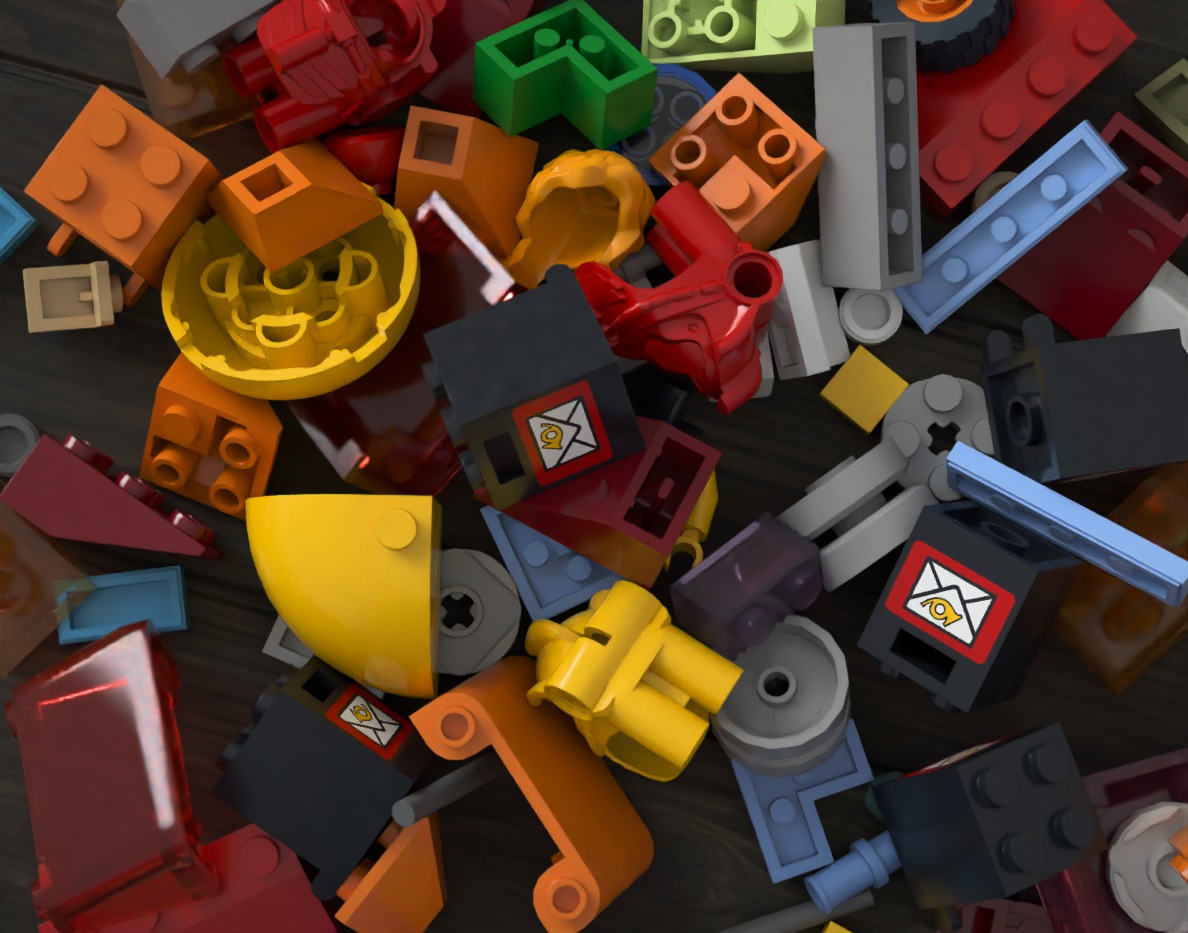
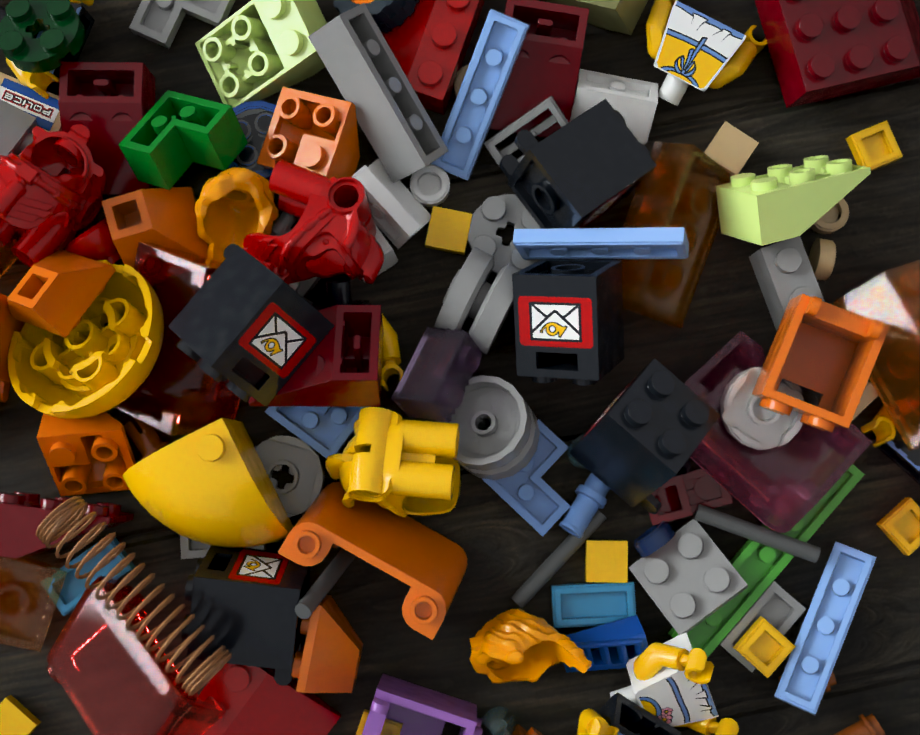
camera: 25 degrees left, 0 degrees up
none -> medium nougat piece [35,496,232,696]
none -> dark orange pin [124,414,170,460]
none -> light grey tile [484,95,569,176]

